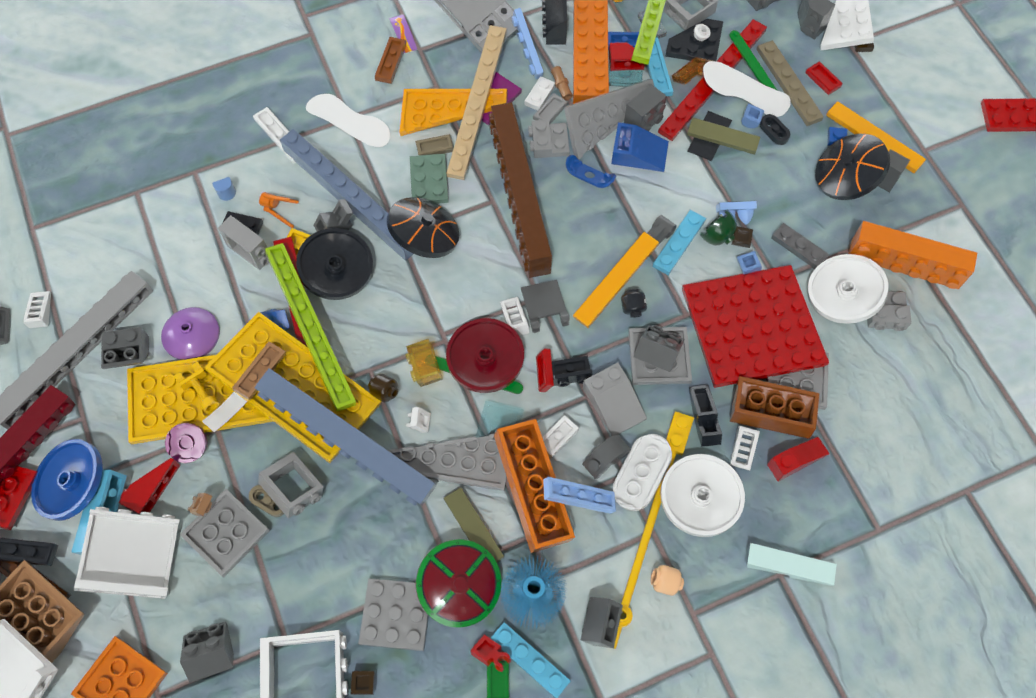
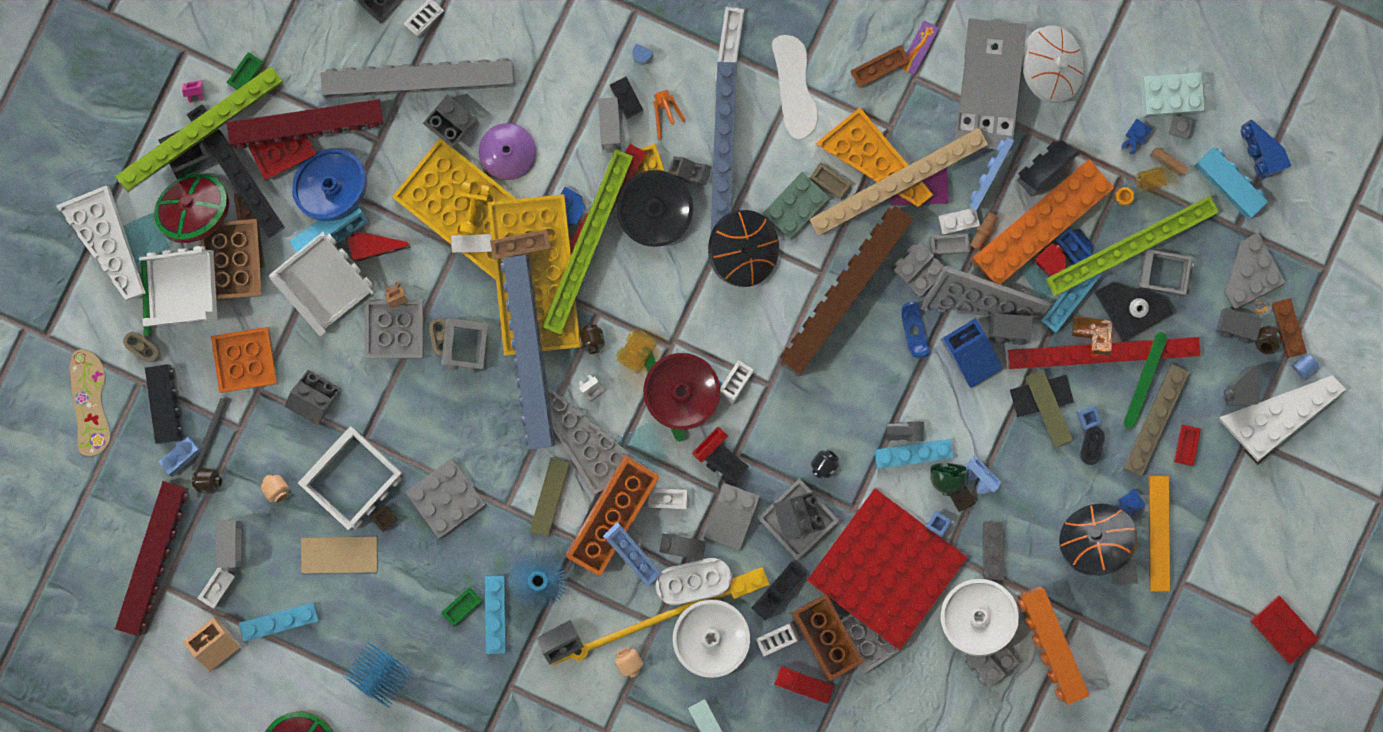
camera: 45 degrees right, 20 degrees up
tile [165,423,207,463] -> none
dish [415,539,502,628] -> none
red plate [470,634,511,672] -> none
dark grey flag [521,280,570,333] -> none
light orange tile [573,232,659,328] -> none
white sticker [703,61,790,117] -> none

